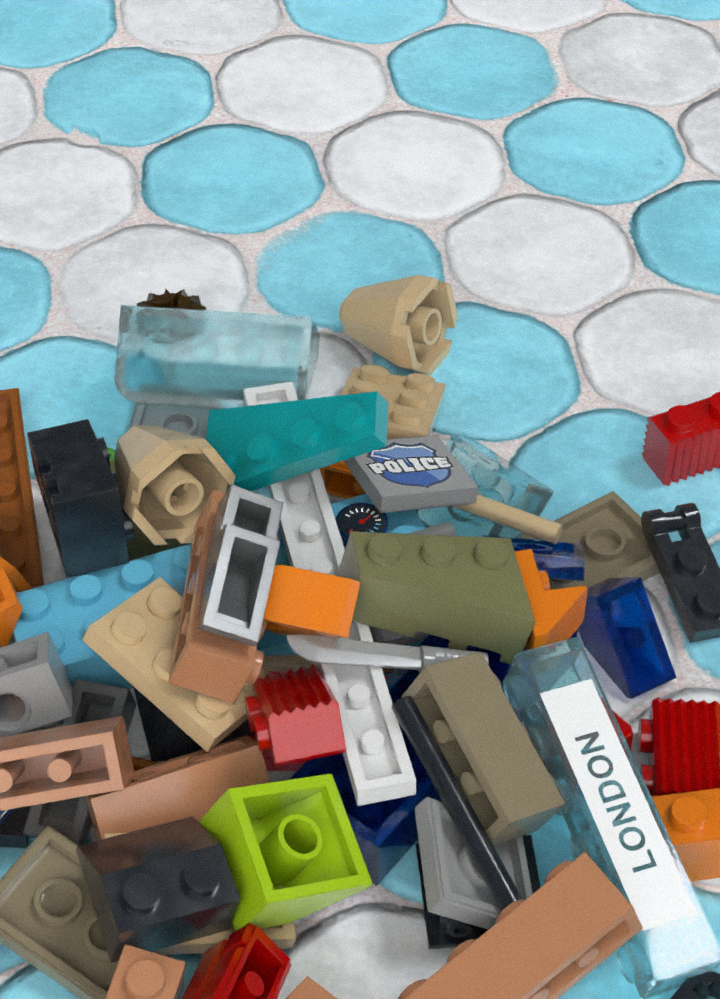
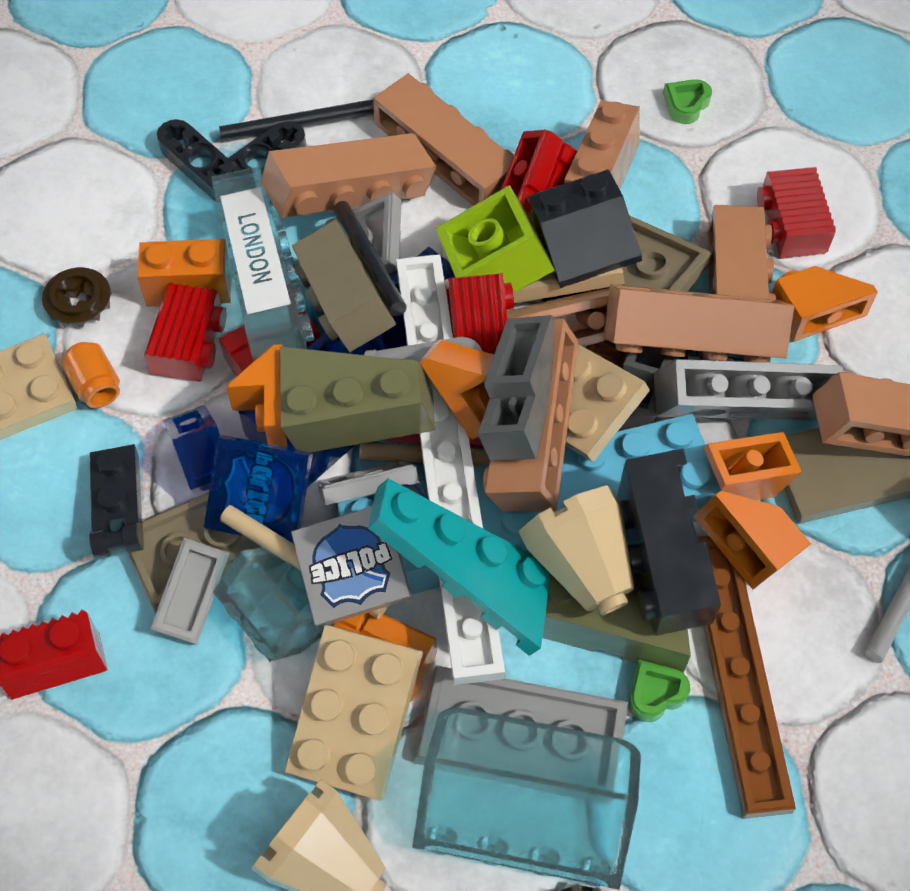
camera: 175 degrees left, 15 degrees up
none -> light grey tile [151,538,229,645]

